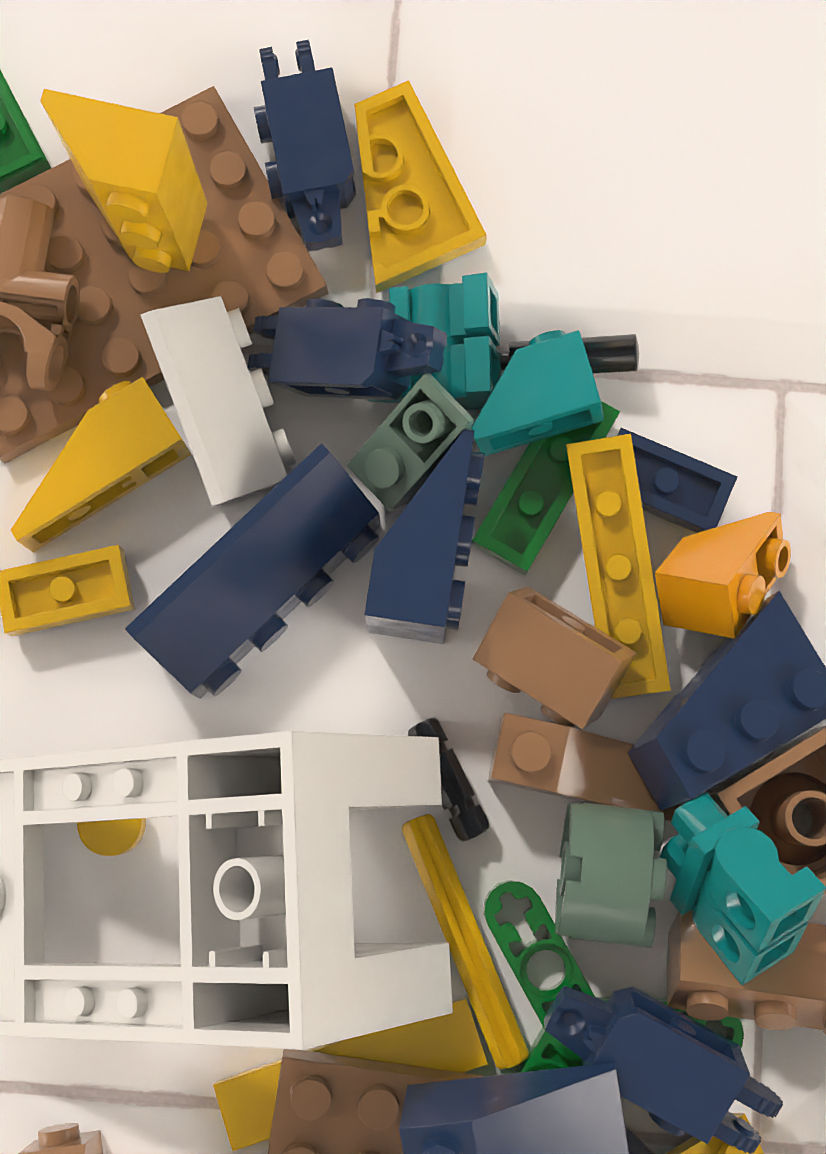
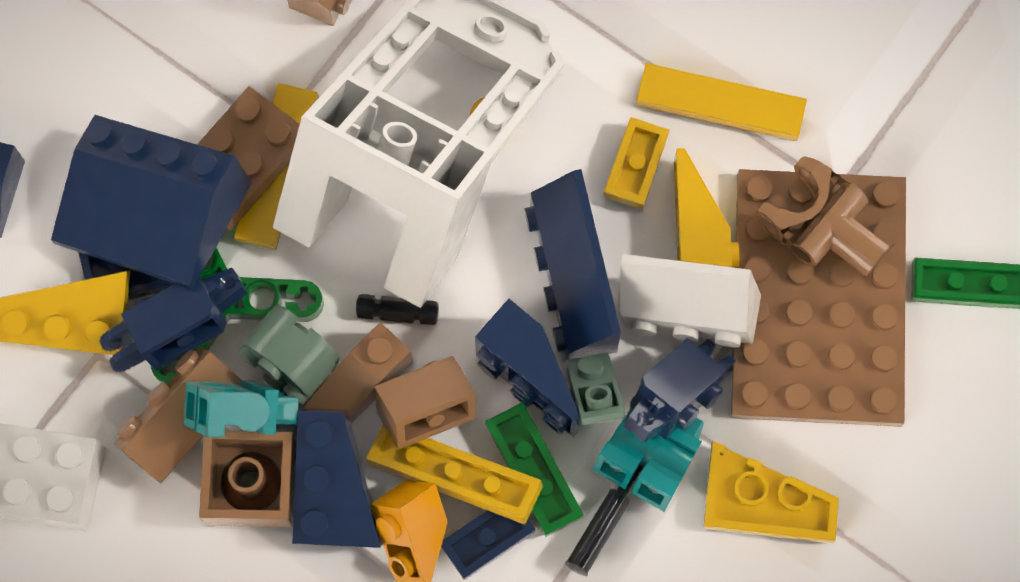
camera: 120 degrees right, 5 degrees down
yellow slope [40,89,208,273] -> none
dark blue hinge [253,39,357,252] -> none
yellow axle [402,814,529,1070] -> none
teal slope [471,330,604,457] -> none

